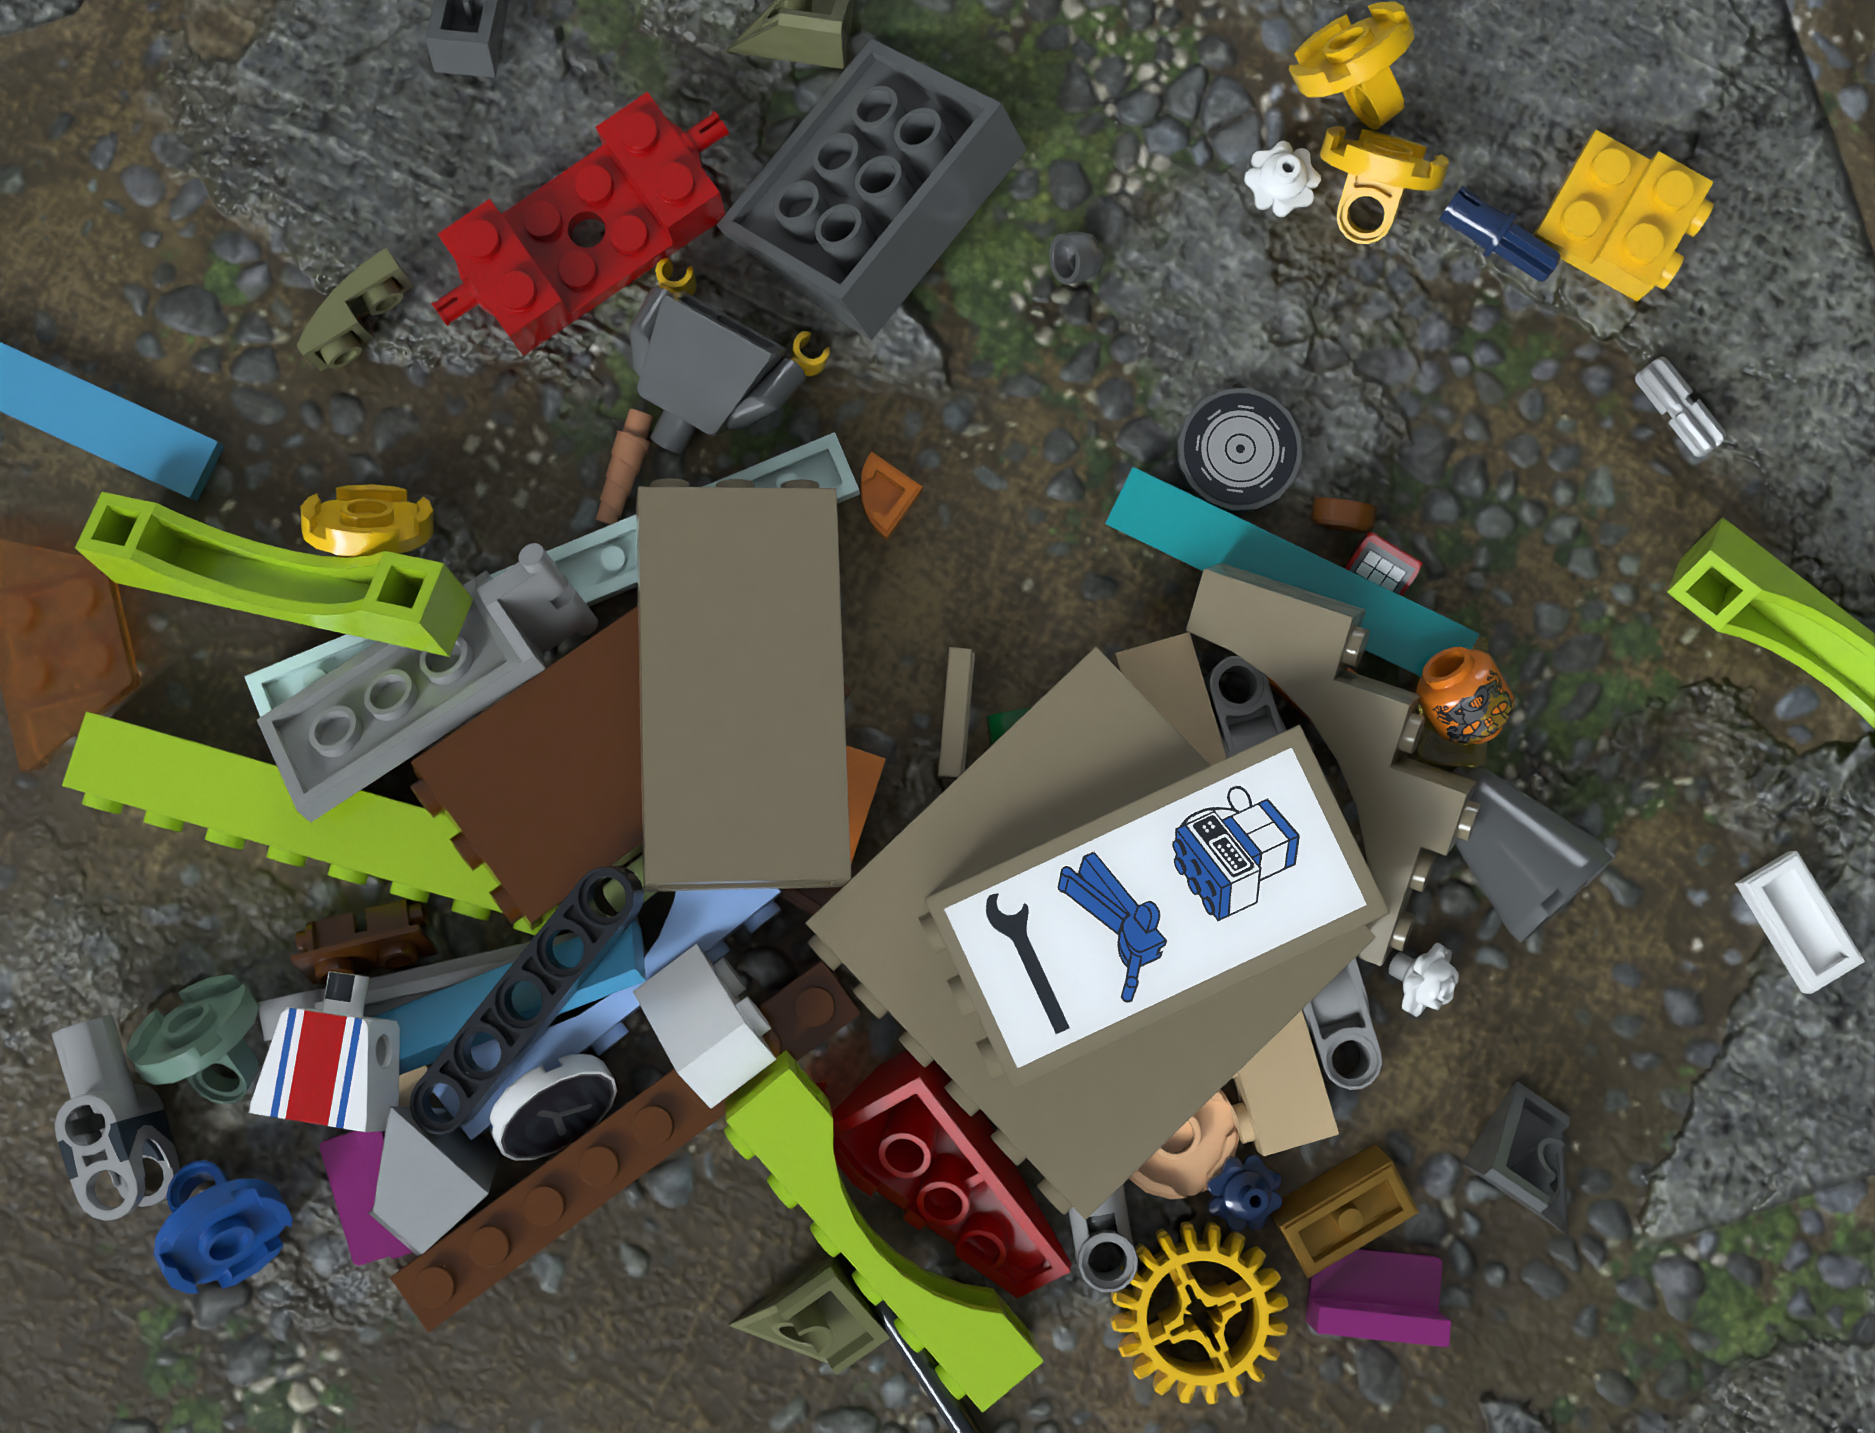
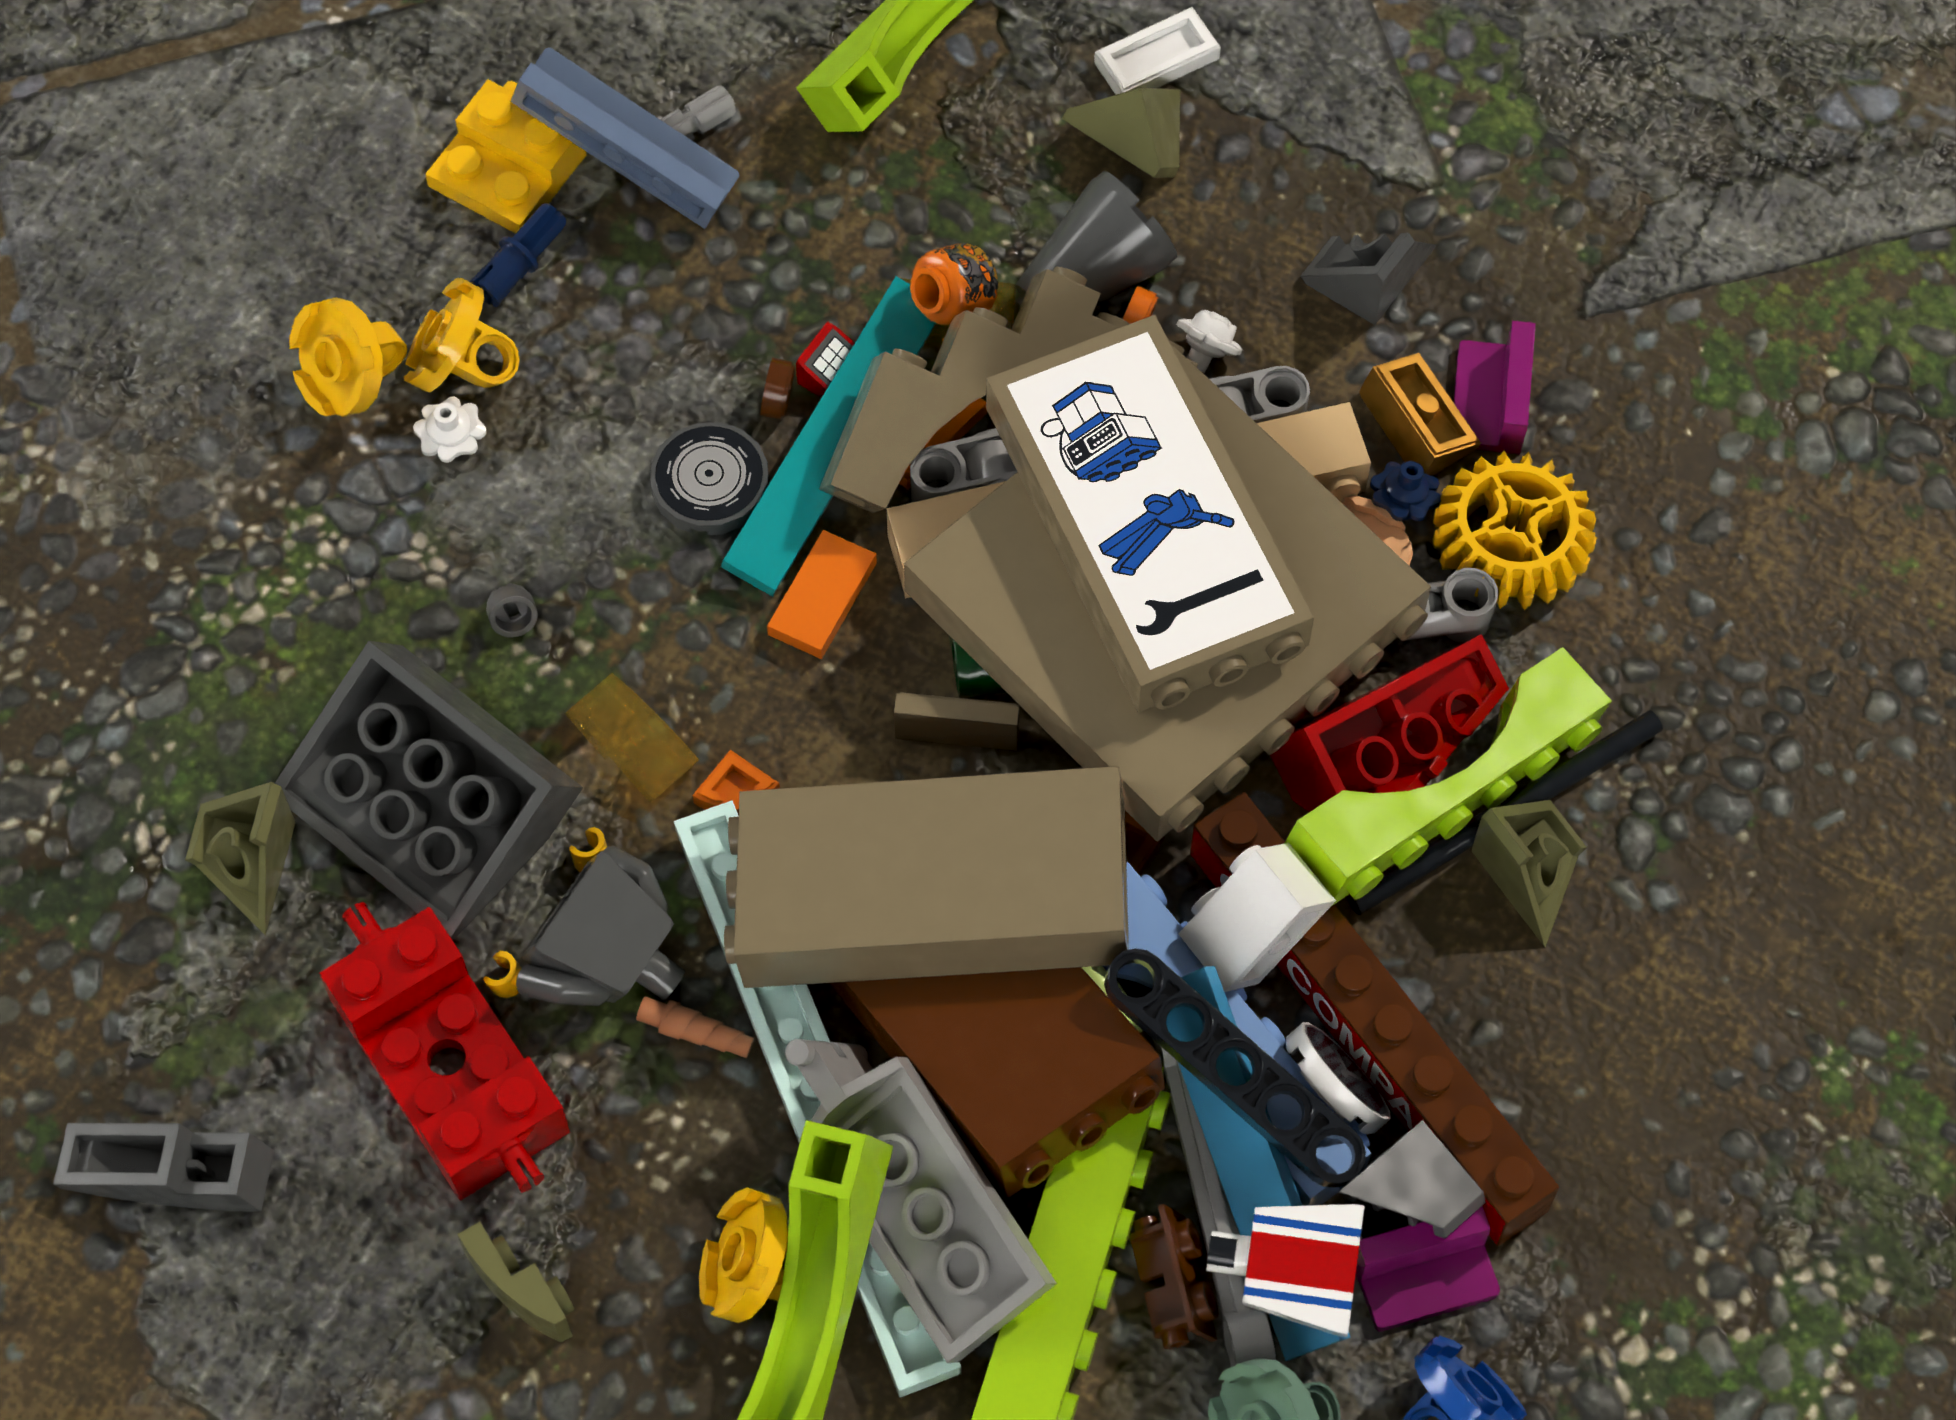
camera: 85 degrees left, 20 degrees down
none -> sand blue panel [510,48,739,229]
none -> clear yellow slope [565,673,699,803]
none -> orange tile [767,530,877,659]
none -> olive slope [1062,88,1180,178]
none -> orange tile [1123,286,1159,324]

